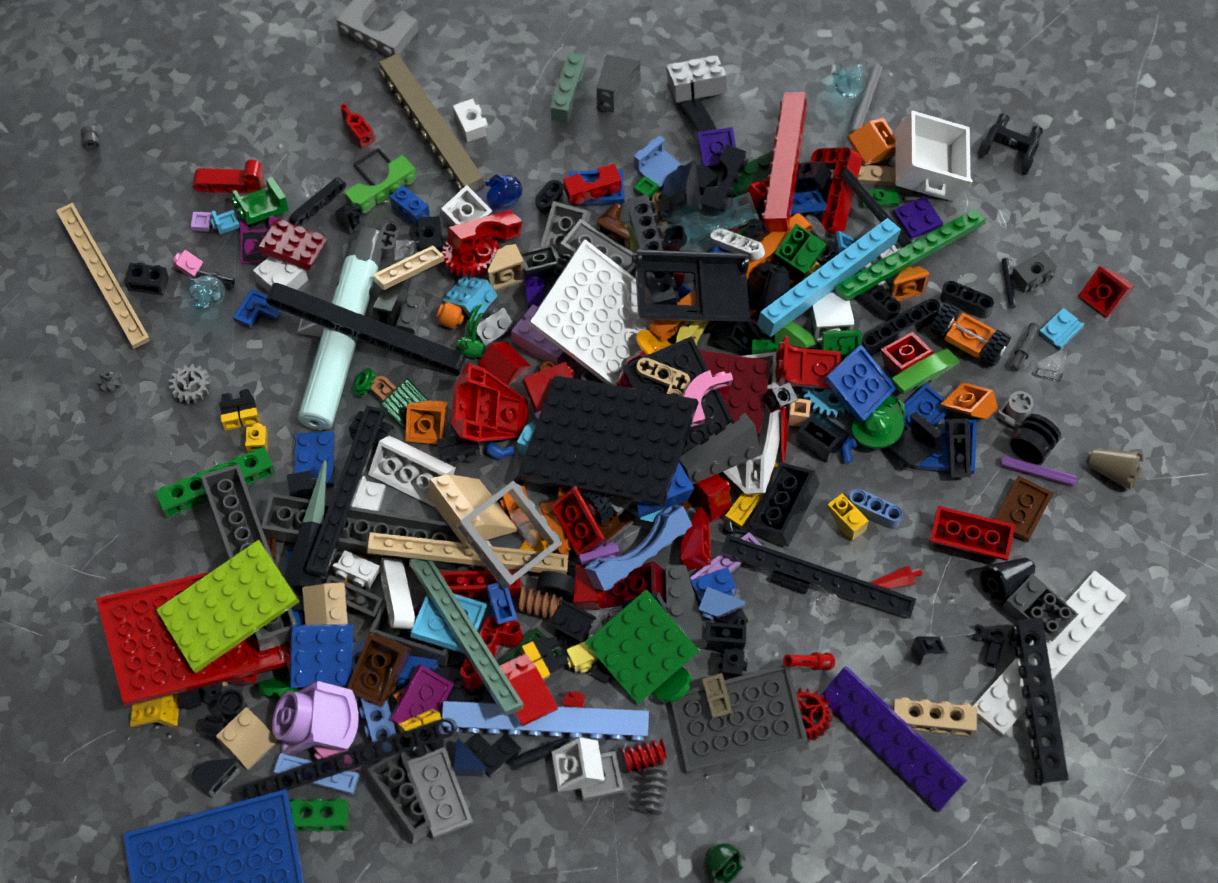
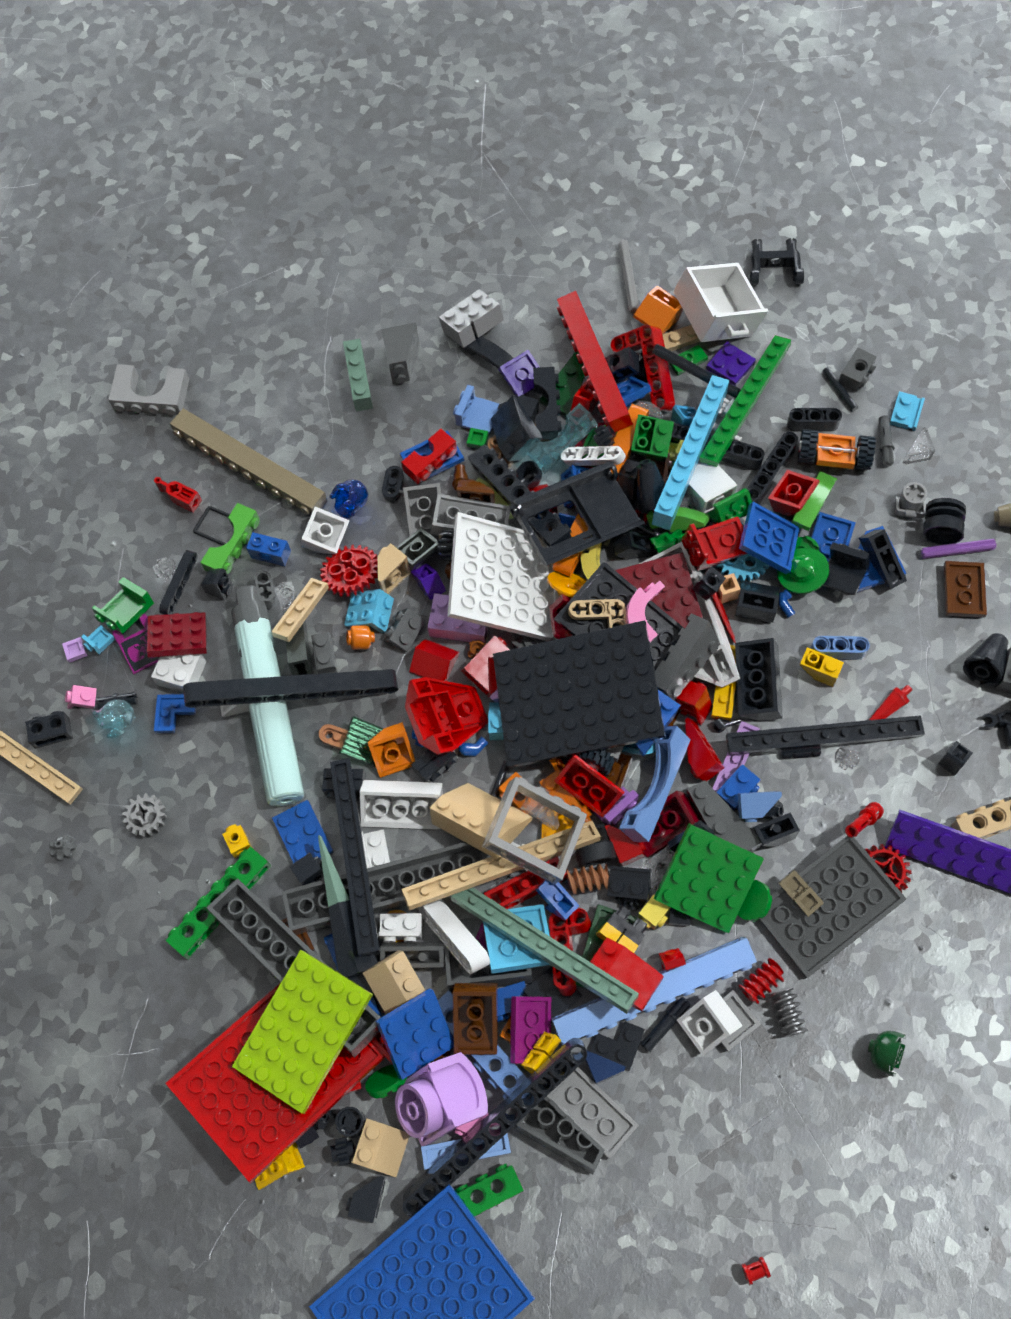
camera: 20 degrees left, 5 degrees up
red beam [192,160,264,194] -> none
hips [219,389,260,431] -> none
green gear [354,368,376,397] -> none
black brick [415,216,443,252] -> none
red arch [447,210,522,254] -> none
white brick [453,99,488,142] -> none
green plant [456,304,485,359] -> none
black brick [718,648,748,680] -> none
clear light blue hair [831,62,866,98] -> none
orange slope [891,266,930,301] -> none
red slope [930,506,1016,561] -> none
orange slope [940,382,998,419] -> none
red slope [1078,265,1135,317] -> none

